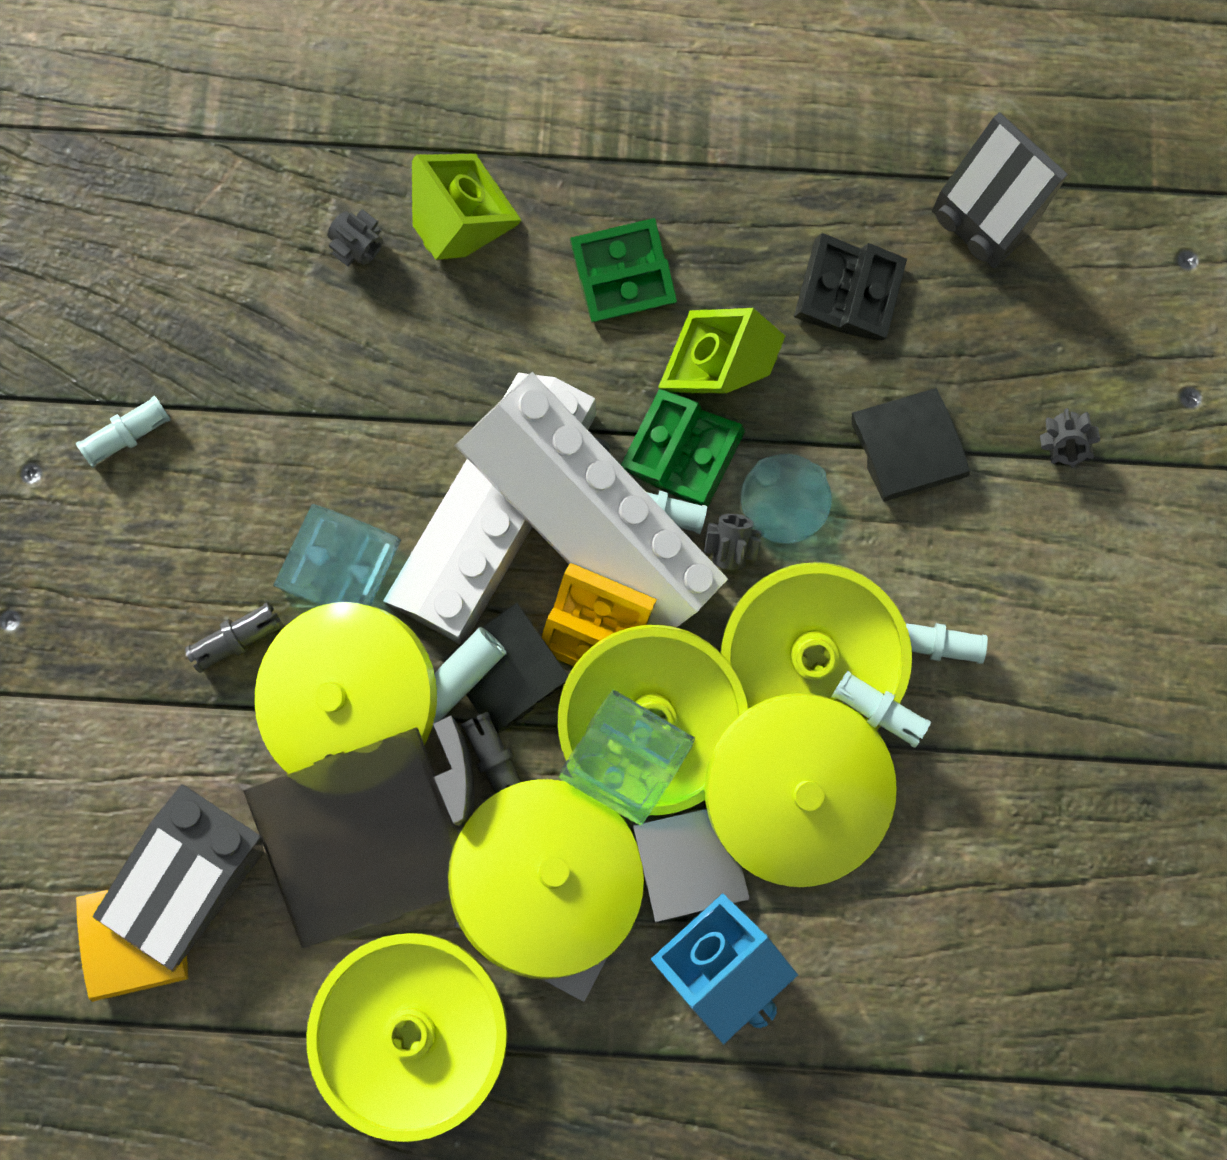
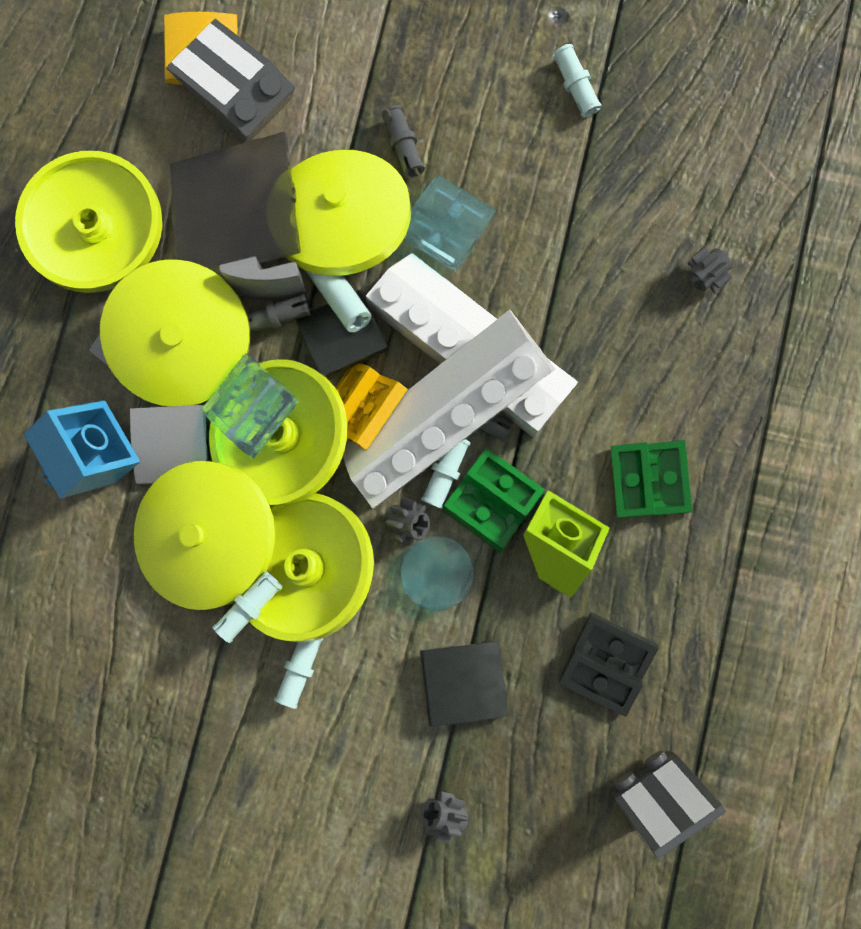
camera: 100 degrees right, 5 degrees up
lime slope [412,154,521,260] -> none

